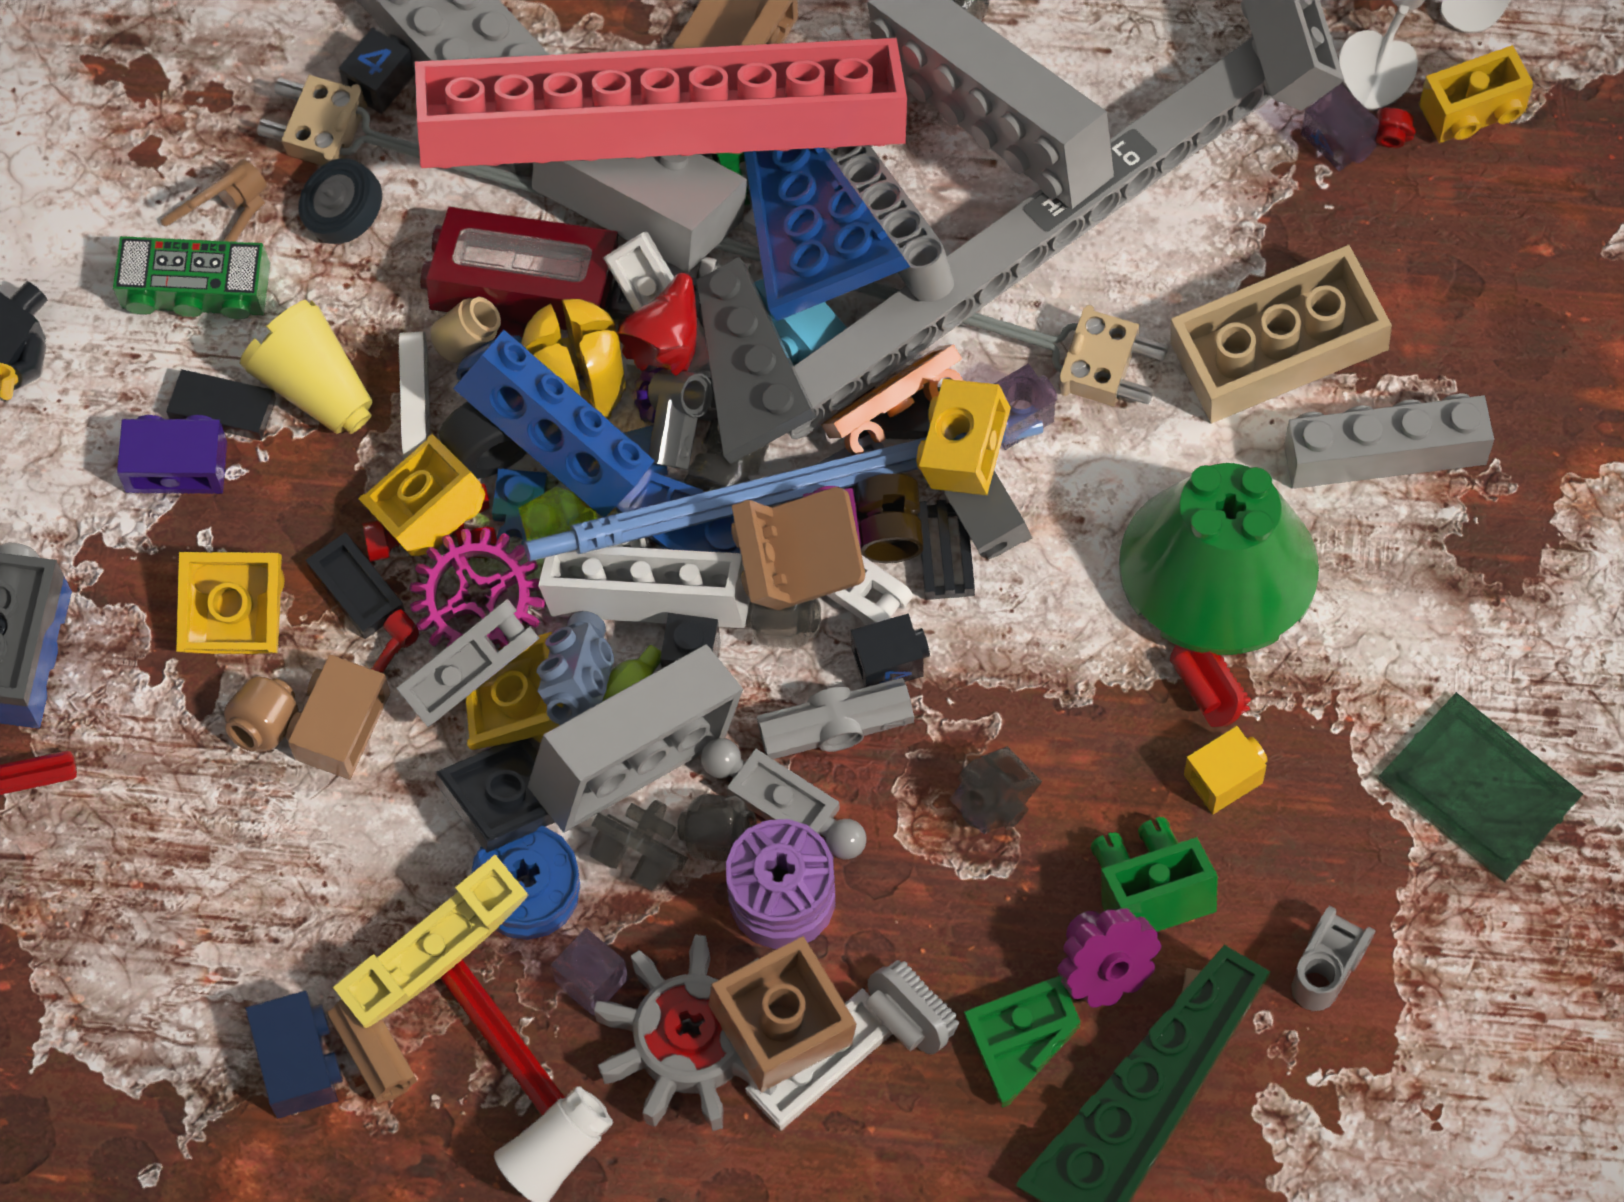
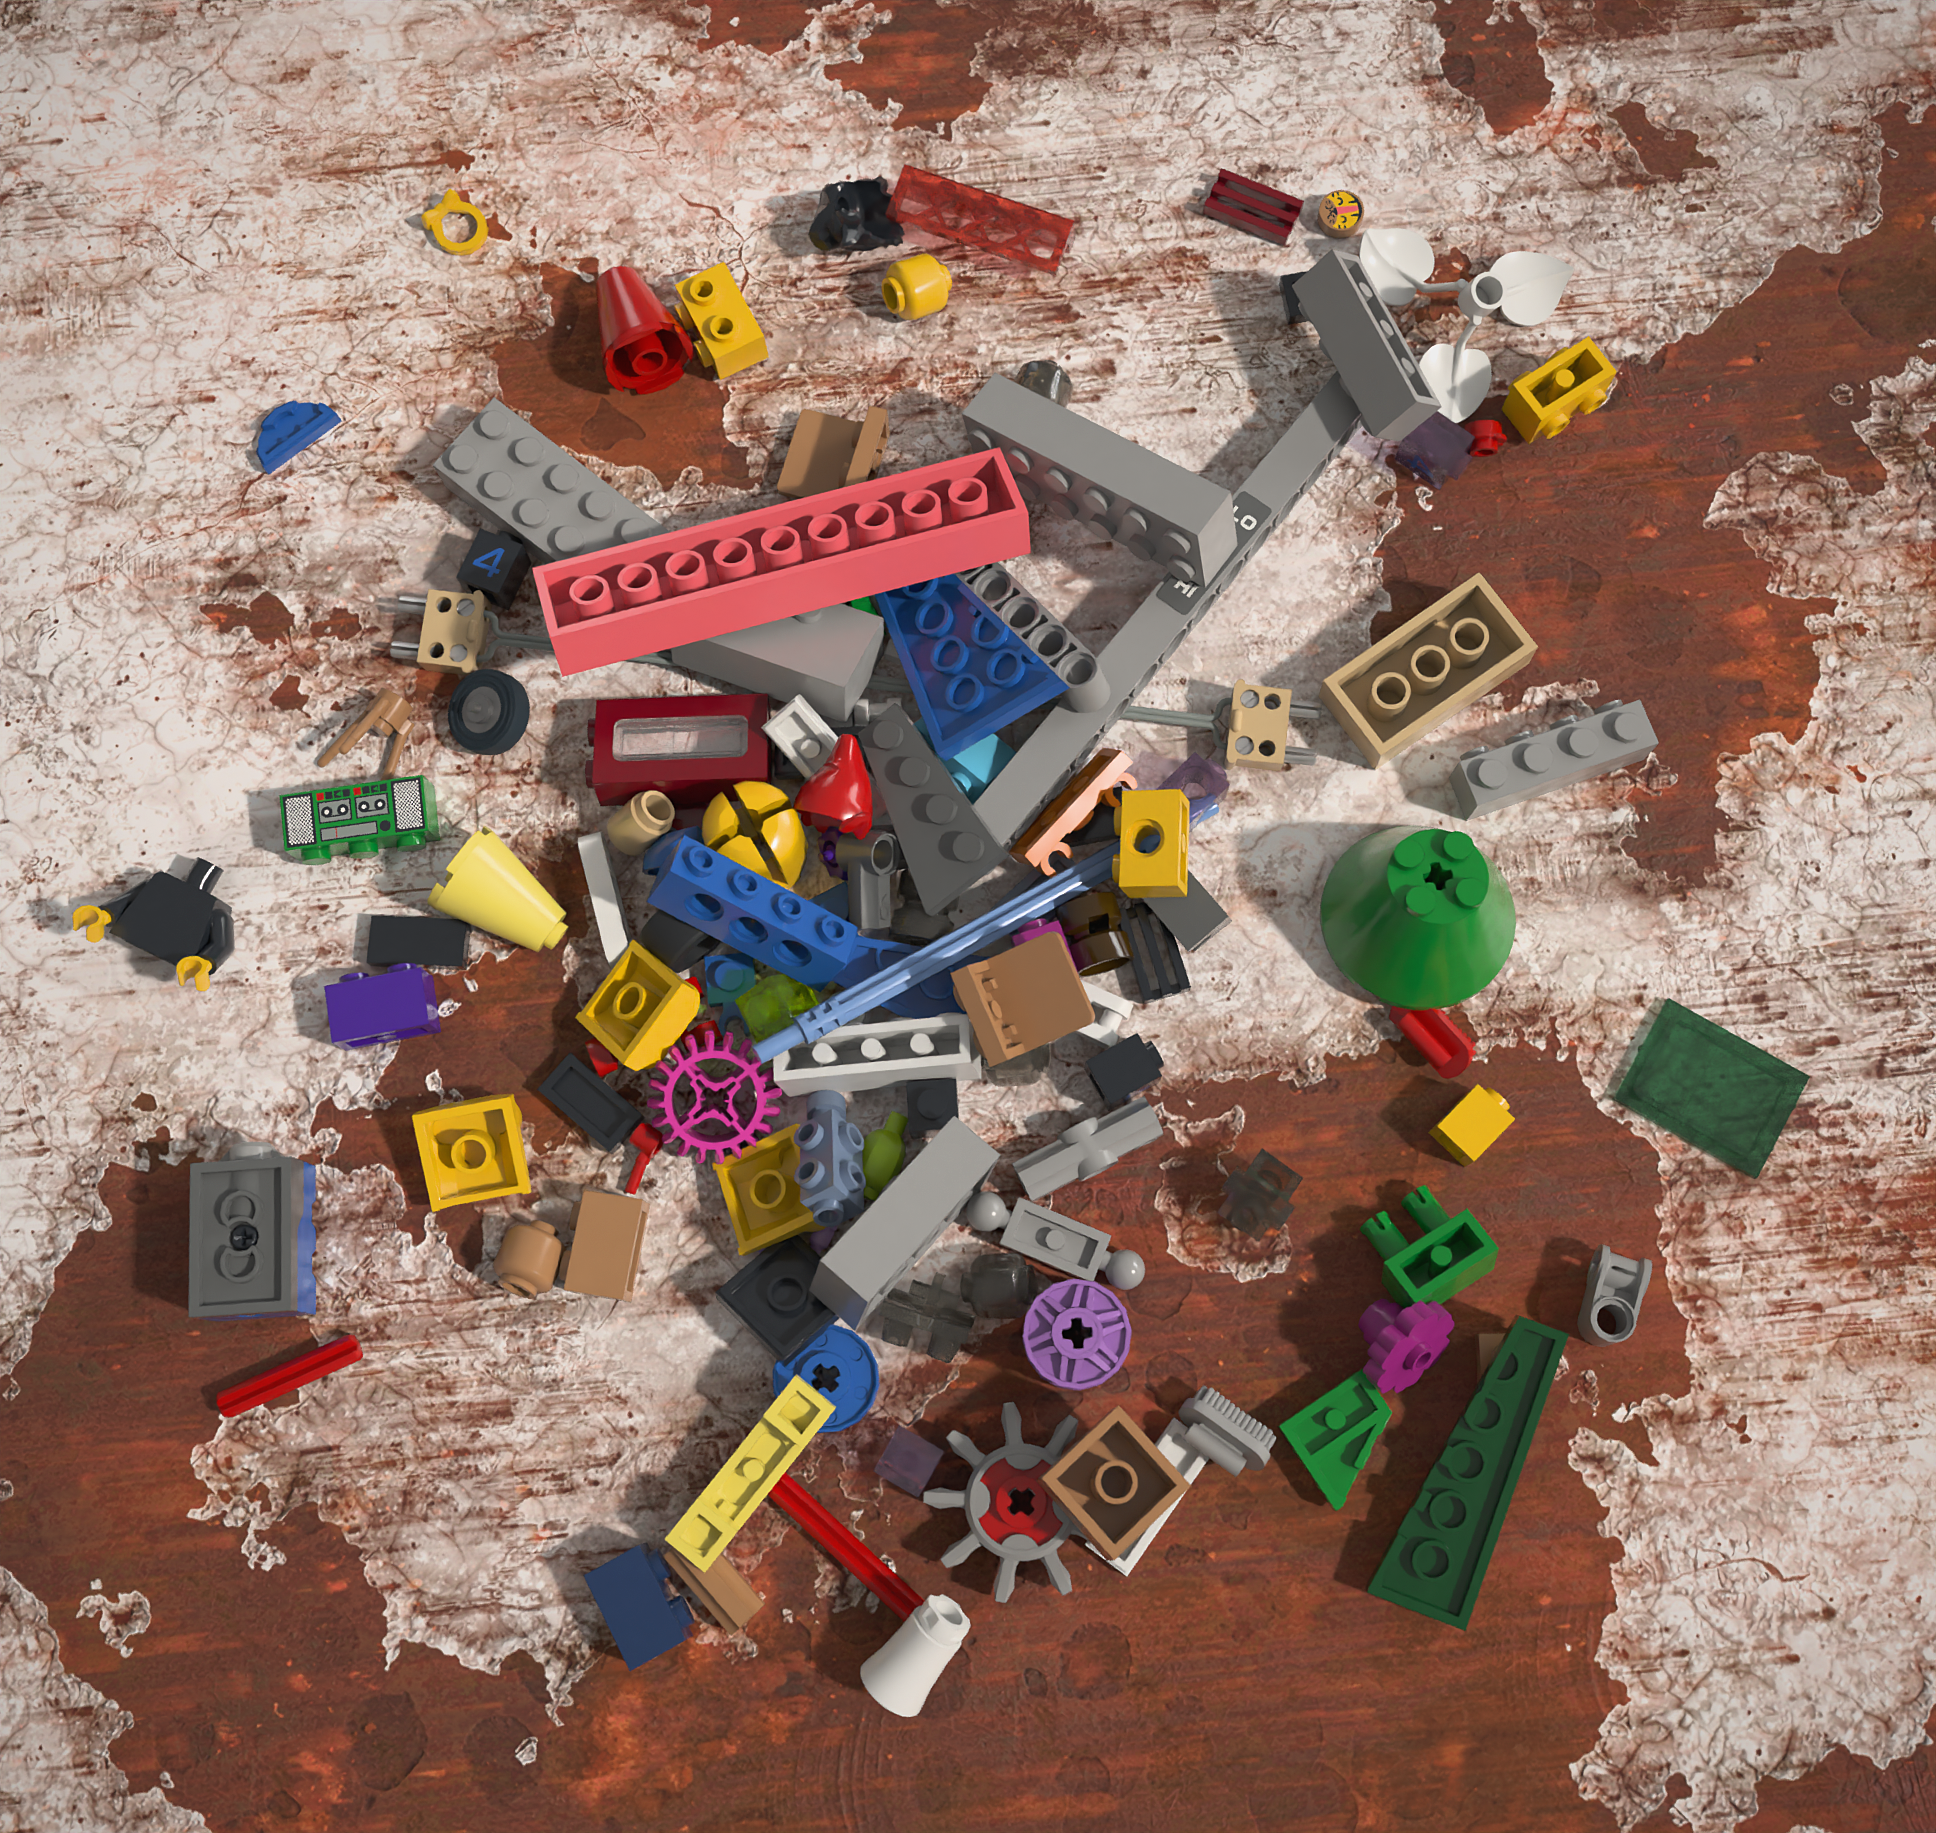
camera: 10 degrees left, 10 degrees up
light grey plate [396,599,539,727] -> none

